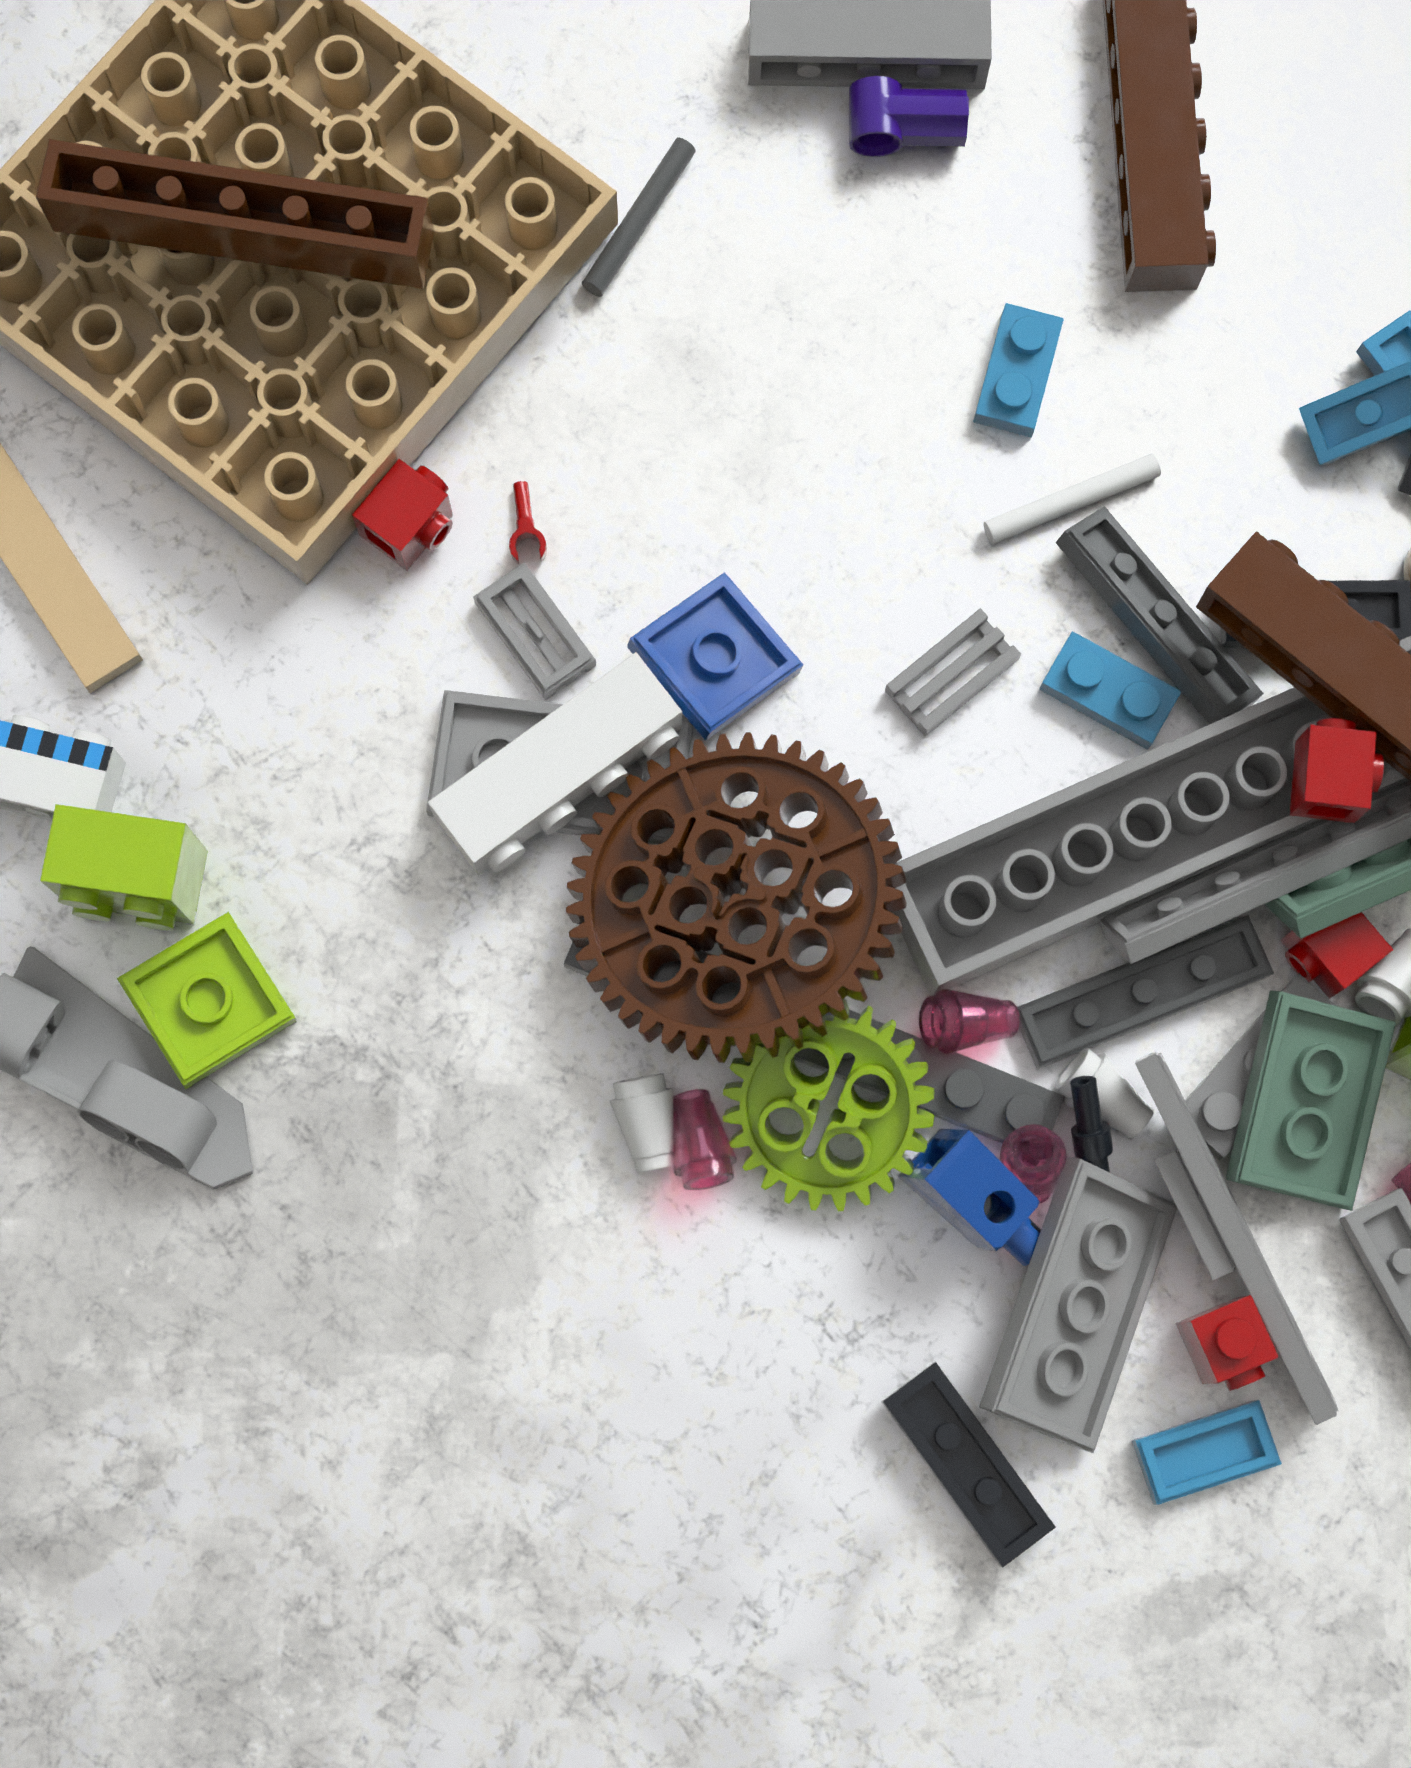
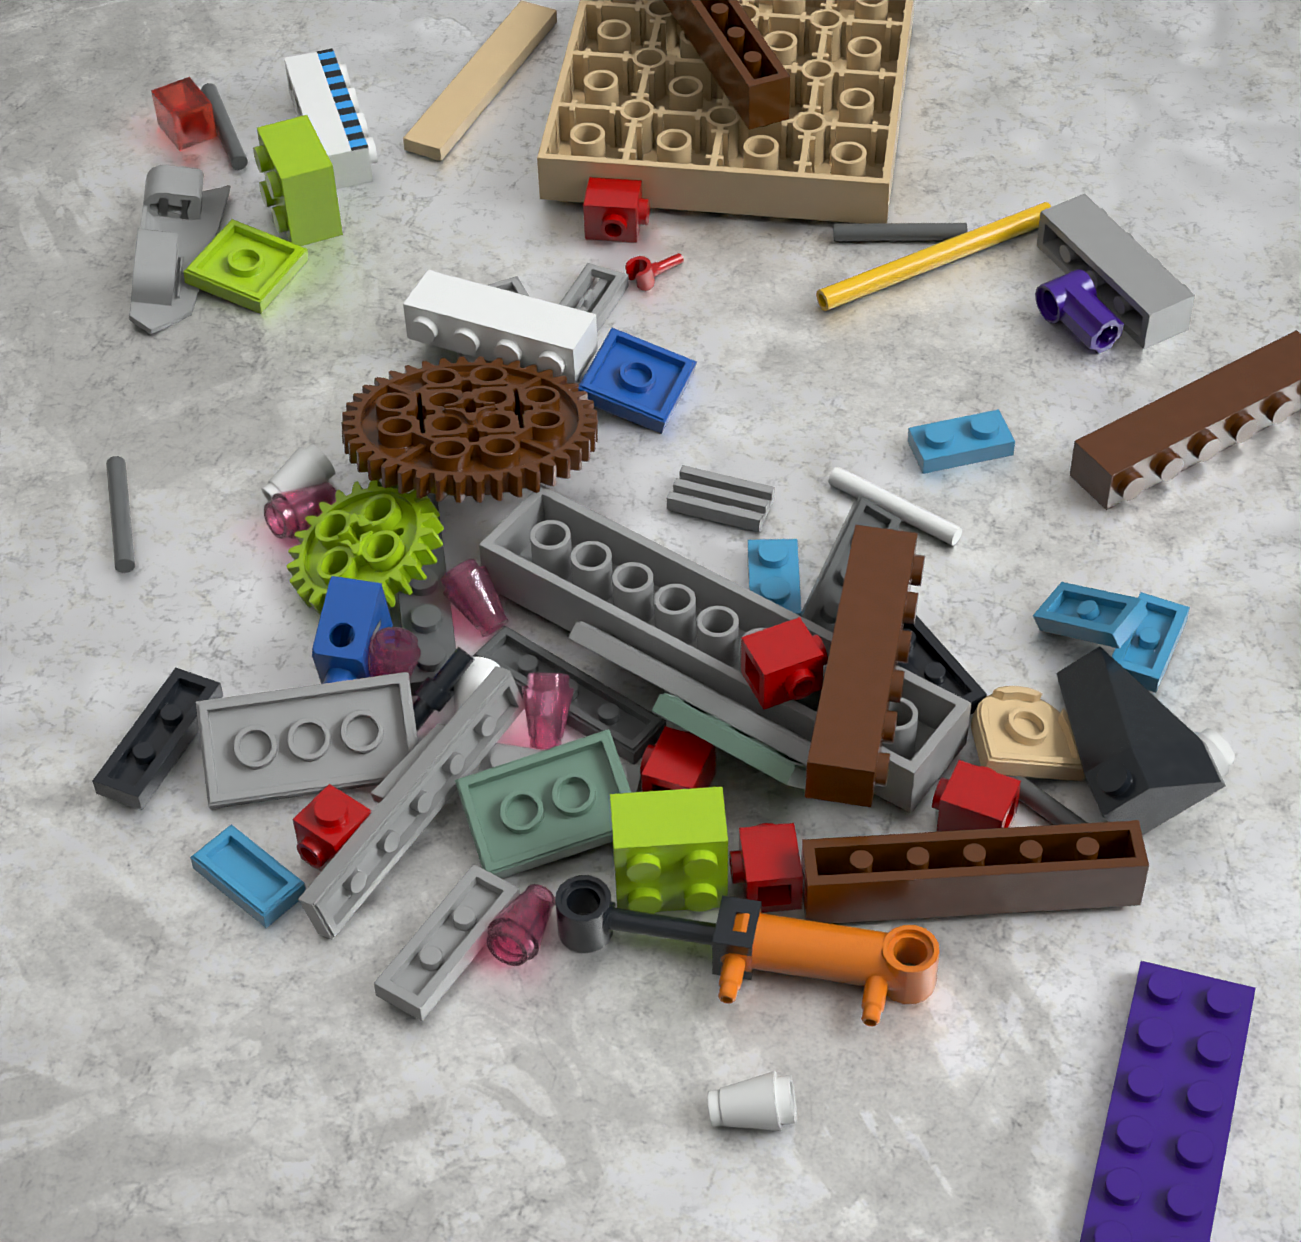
camera: 65 degrees right, 30 degrees down
none -> dark grey bar [106,456,135,573]
none -> clear pink cone [522,673,574,750]
none -> yellow piece [816,202,1051,311]

